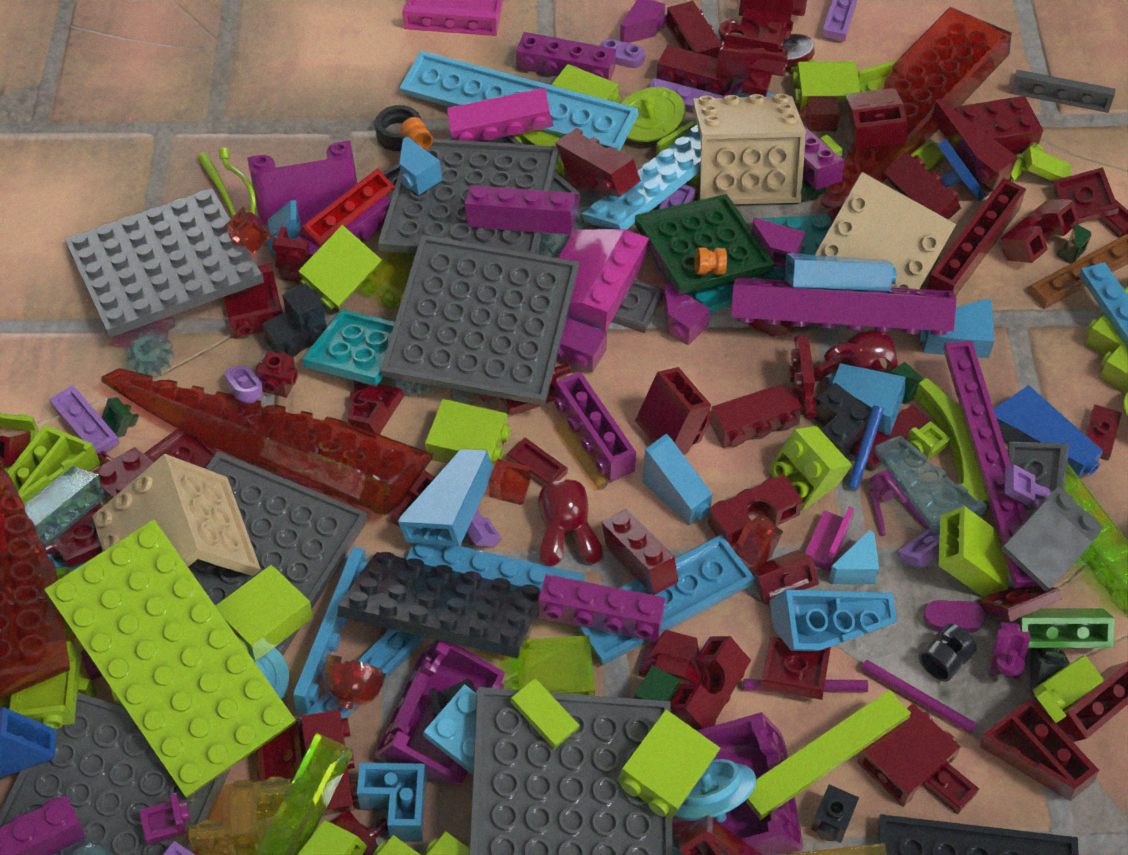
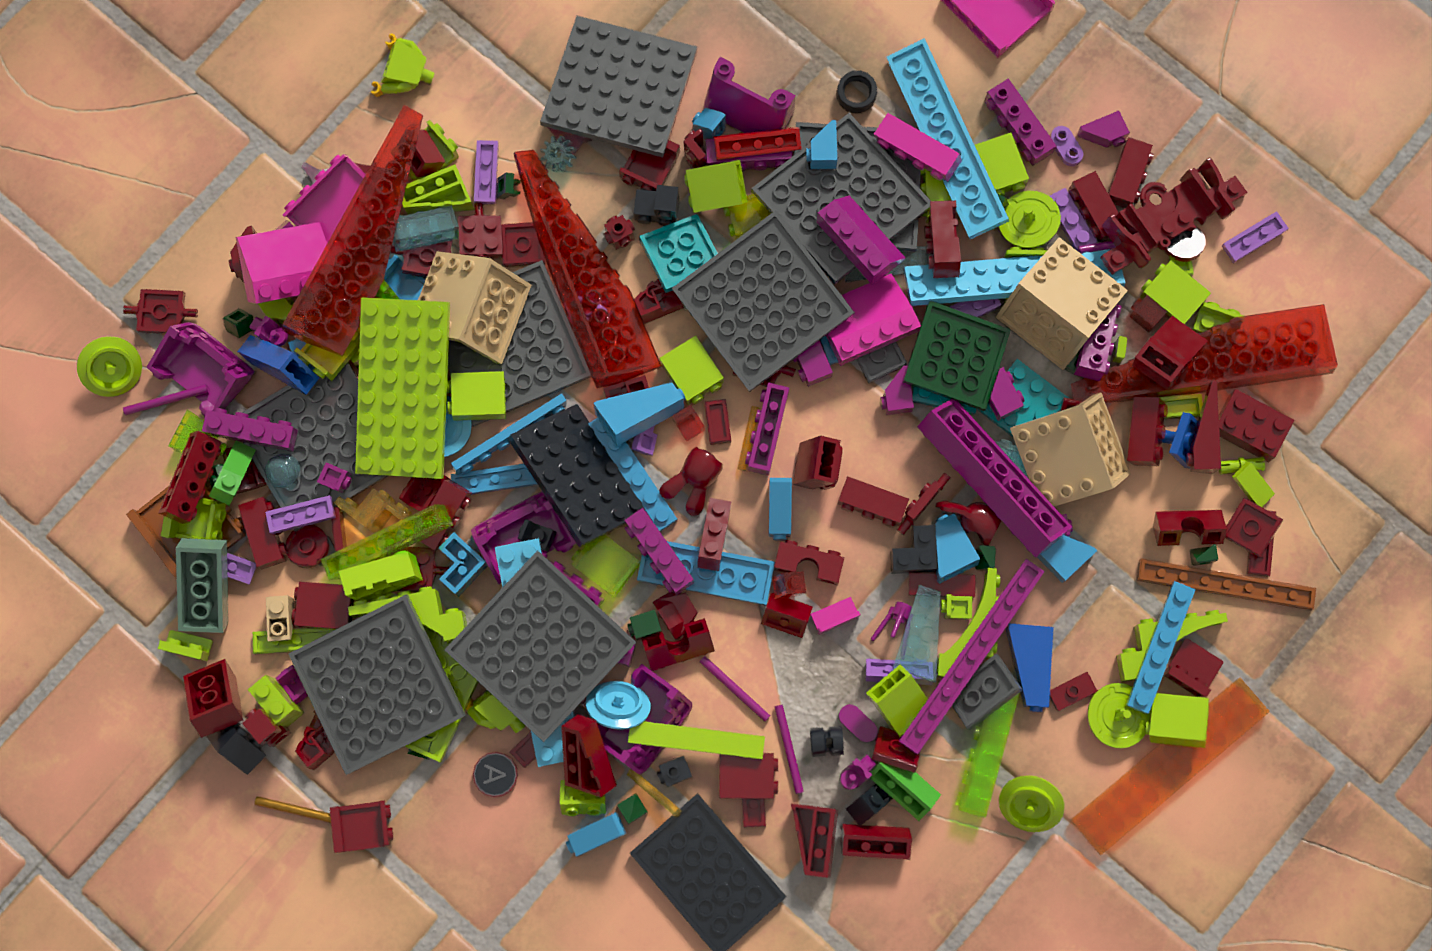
camera: 45 degrees right, 25 degrees up
lime piece [197,148,256,228] -> none
medium lavender plate [224,366,263,403] -> none
clear red panel [226,207,272,253] -> none
clear red cylinder [321,655,387,710] -> none
orange wheel [400,117,433,150] -> none
lime tile [510,678,580,749] -> none
lime brick [617,710,720,820] -> none
orange wheel [695,248,727,275] -> none
dark red tile [760,636,831,700] -> none
lime slope [767,426,852,510] -> none
dark azure wedge [770,590,897,651] -> none
dark azure slope [785,253,897,291] -> none
medium azure slope [828,530,879,584] -> none
blue bar [847,405,884,490] -> none
dark red brick [927,178,1026,296] -> none
dark grey slope [1001,486,1103,592] -> none
medium lavender plate [1005,464,1050,507] -> none
dark grey fence [1011,70,1116,113] -> none
lime bracket [1032,655,1104,723] -> none

